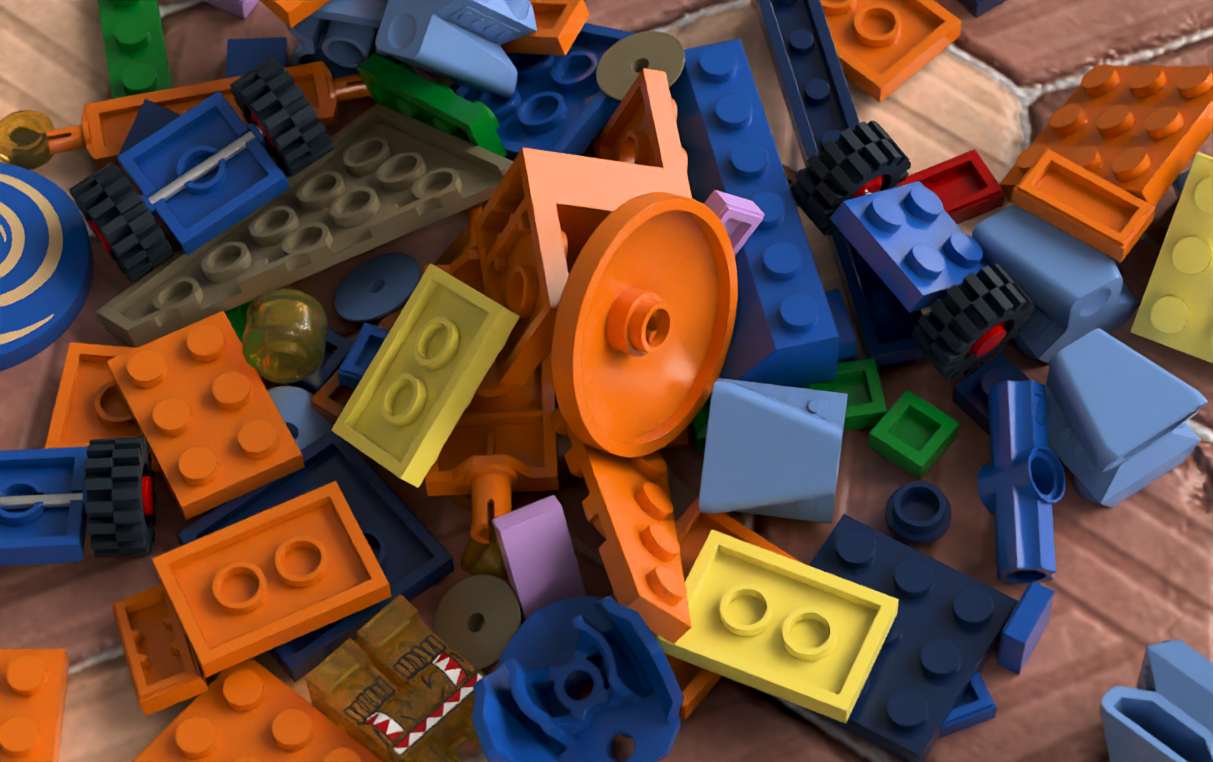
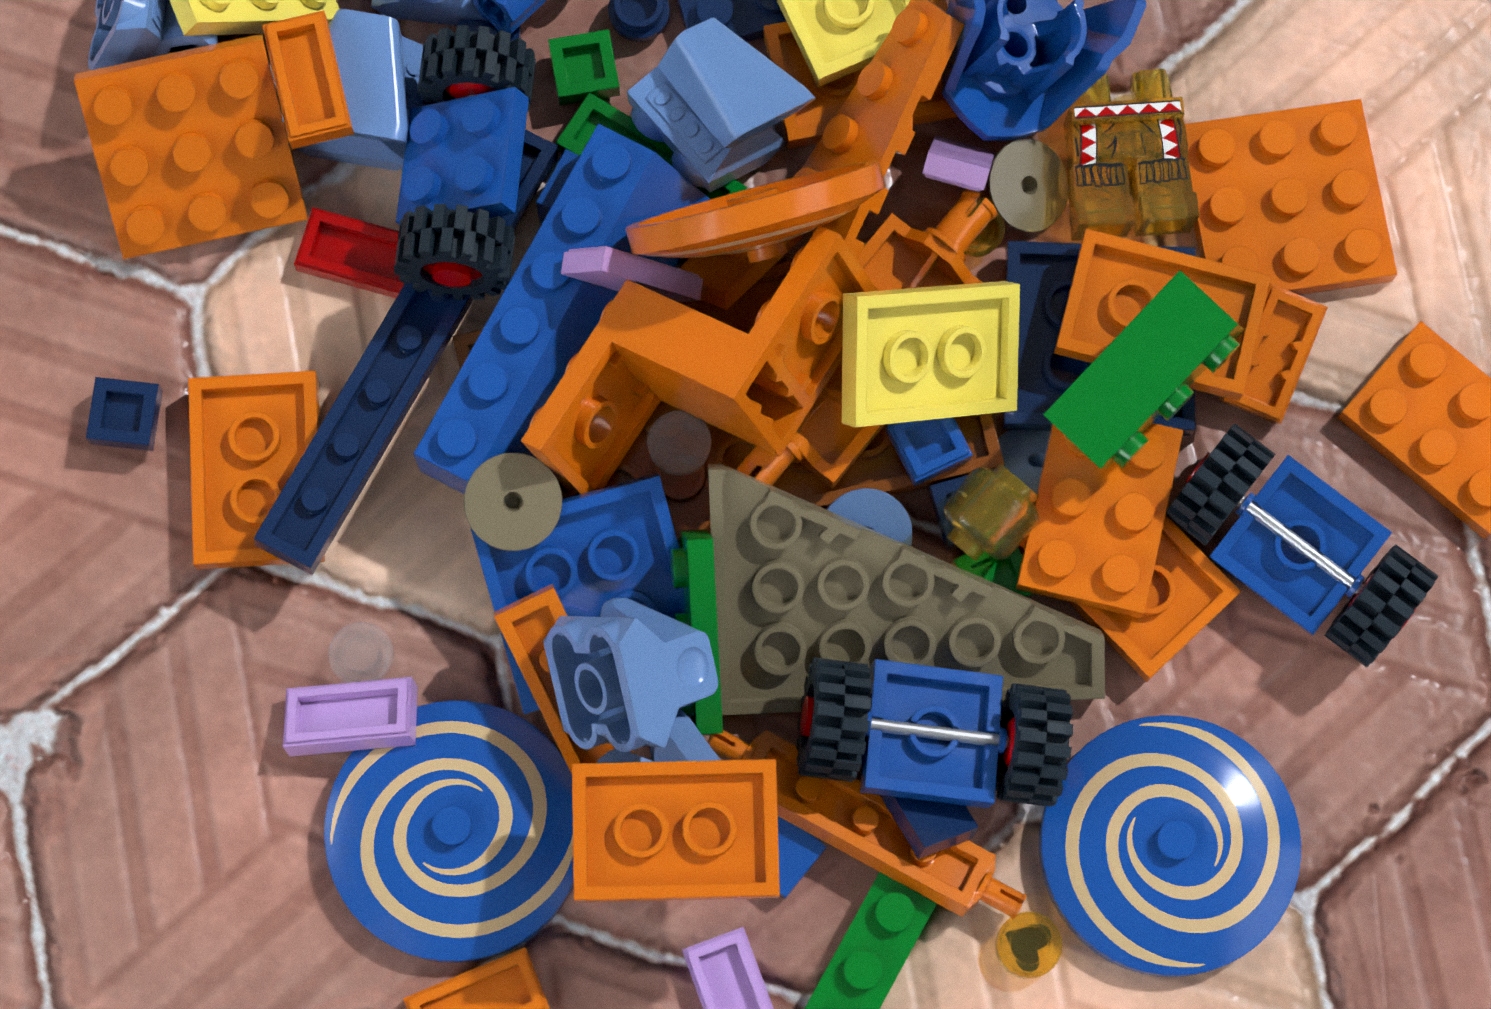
camera: 145 degrees left, 20 degrees up
none -> green wedge [1043,270,1245,469]

